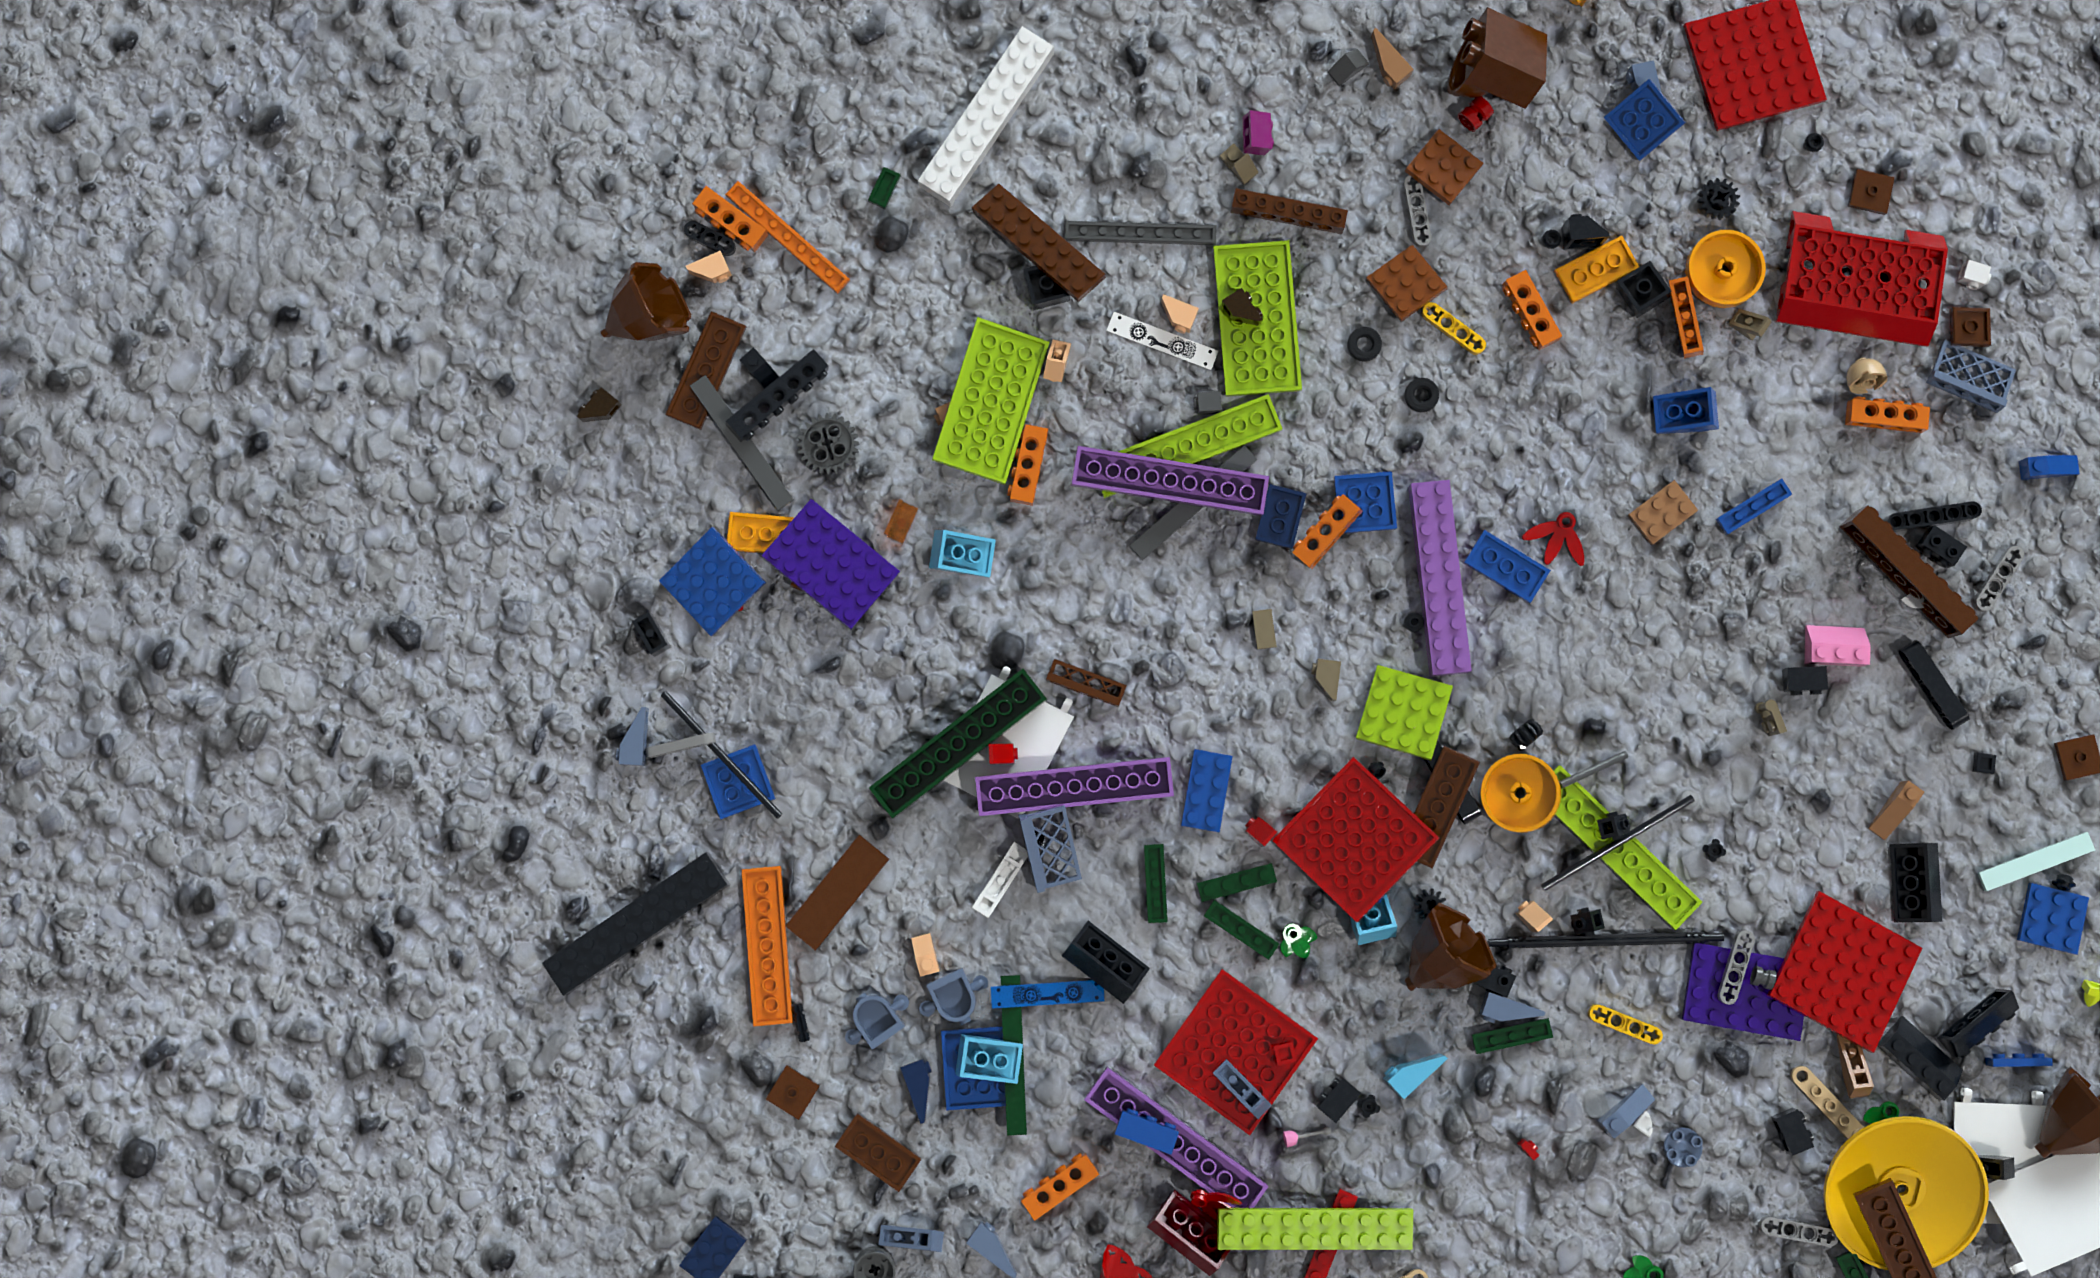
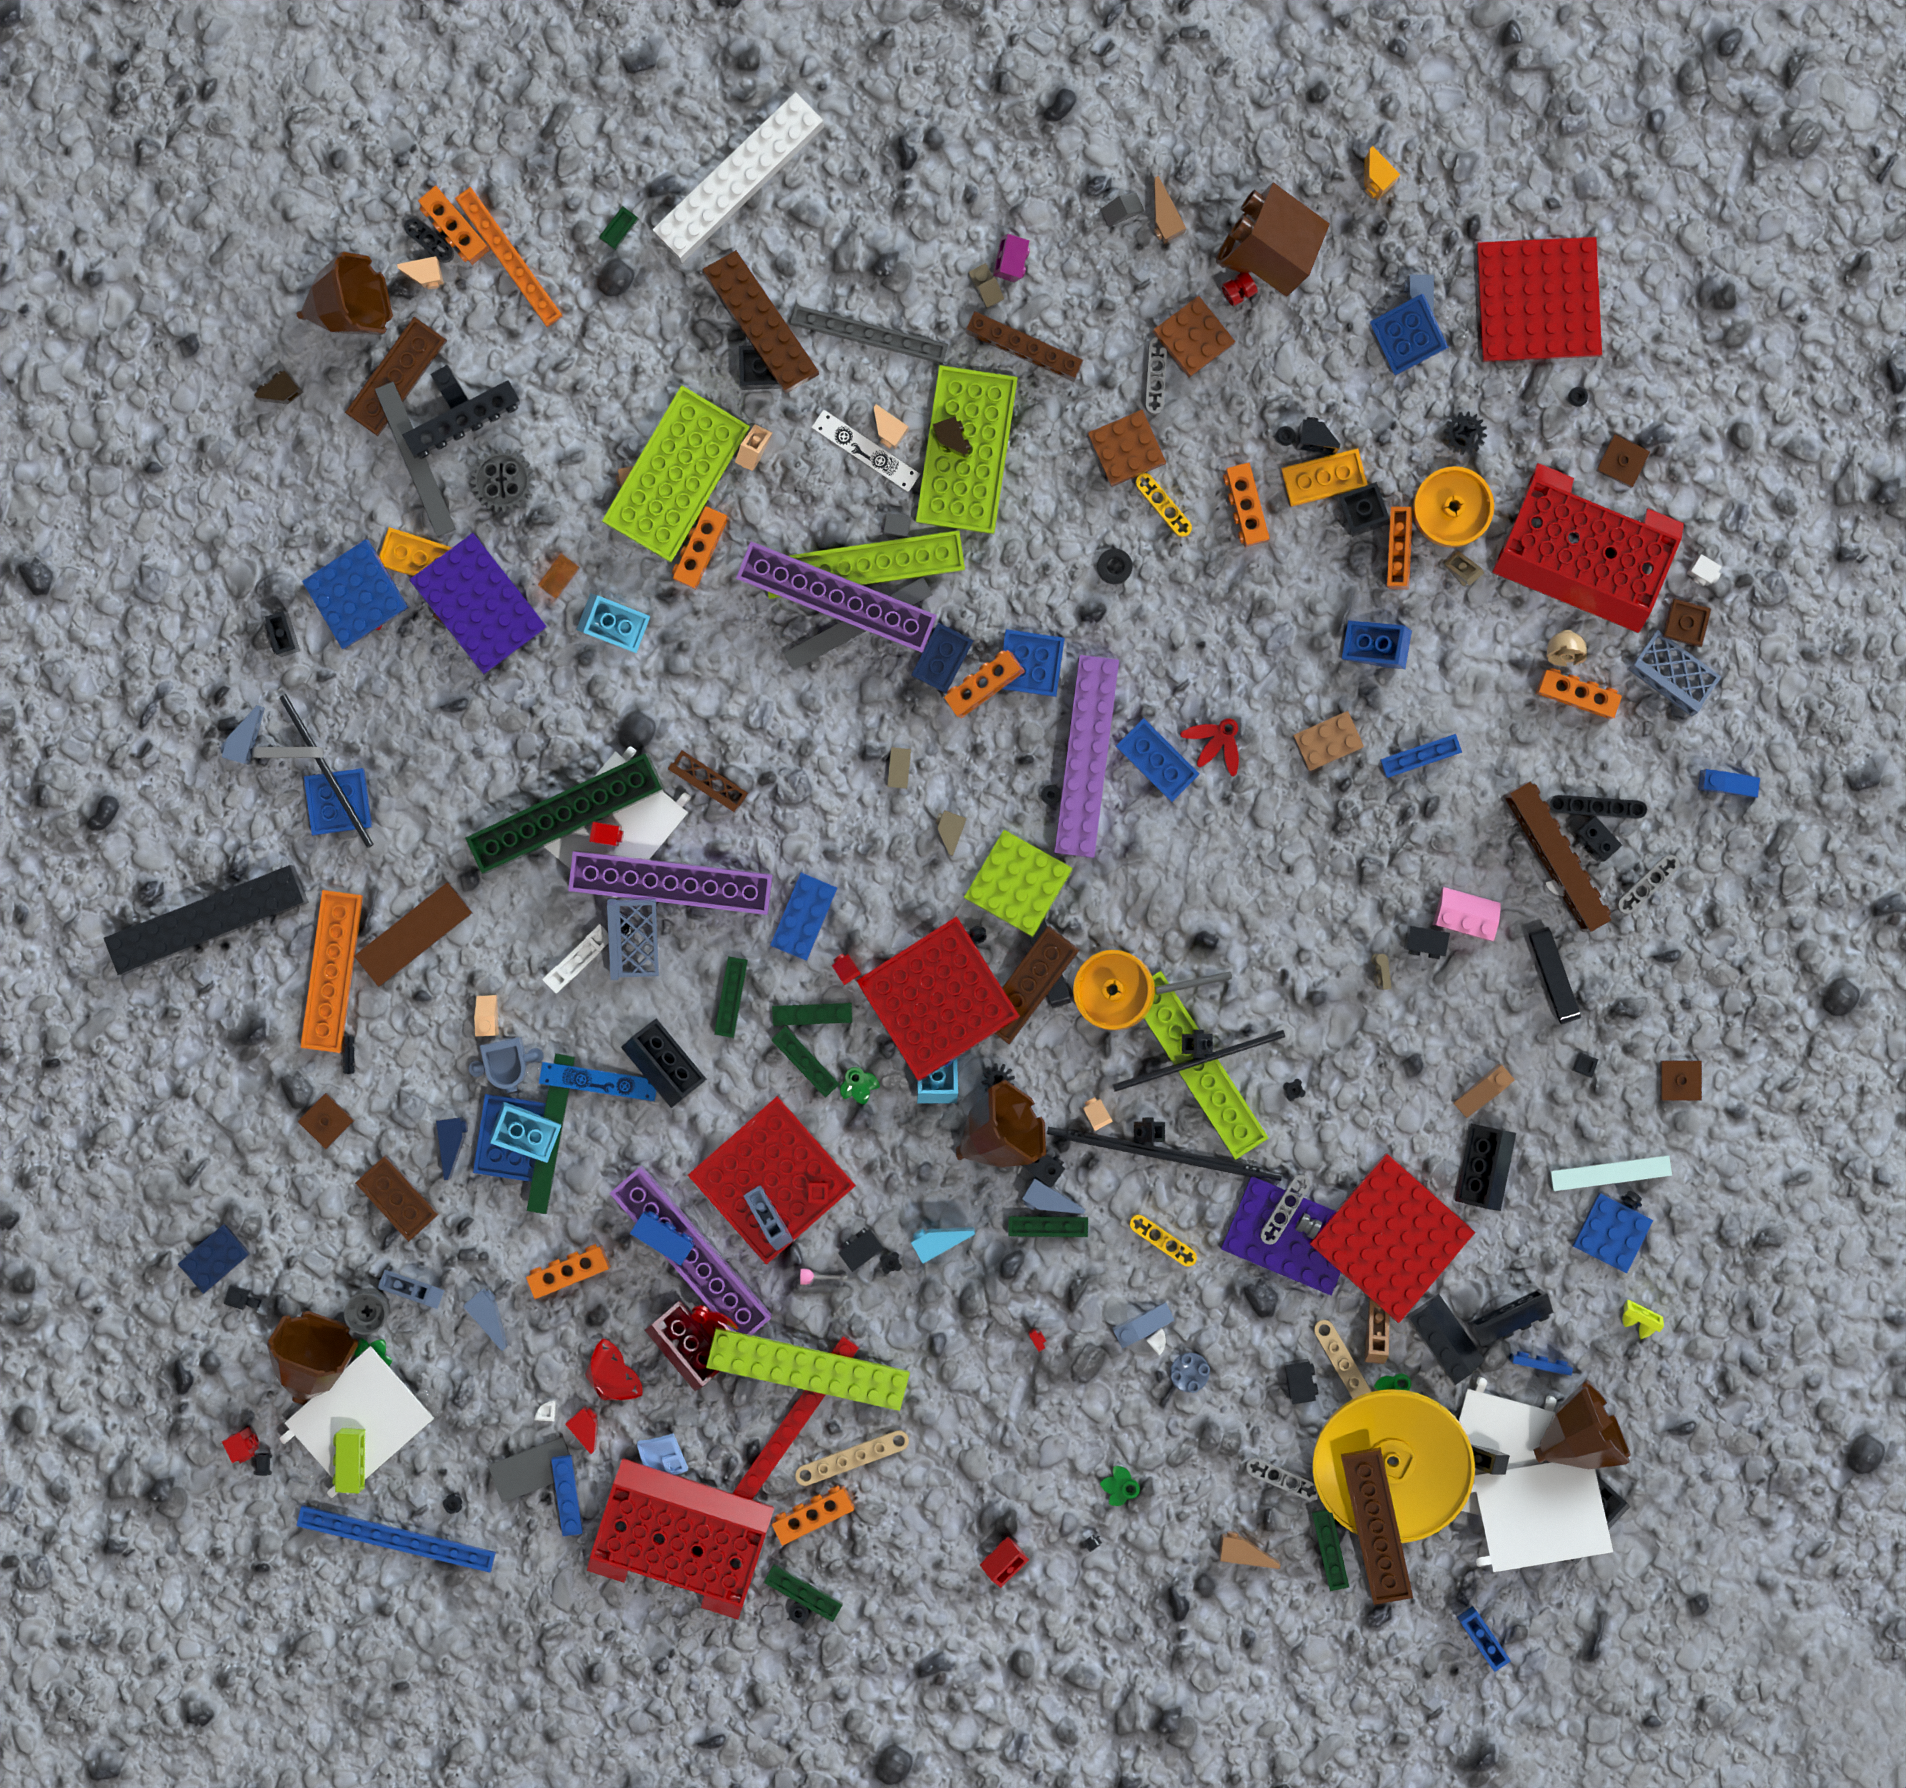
camera: 10 degrees right, 5 degrees up
sand blue piece [845,993,909,1050] -> none
black tyre [1347,327,1382,362] -> none
black gear [1509,719,1543,751] -> none

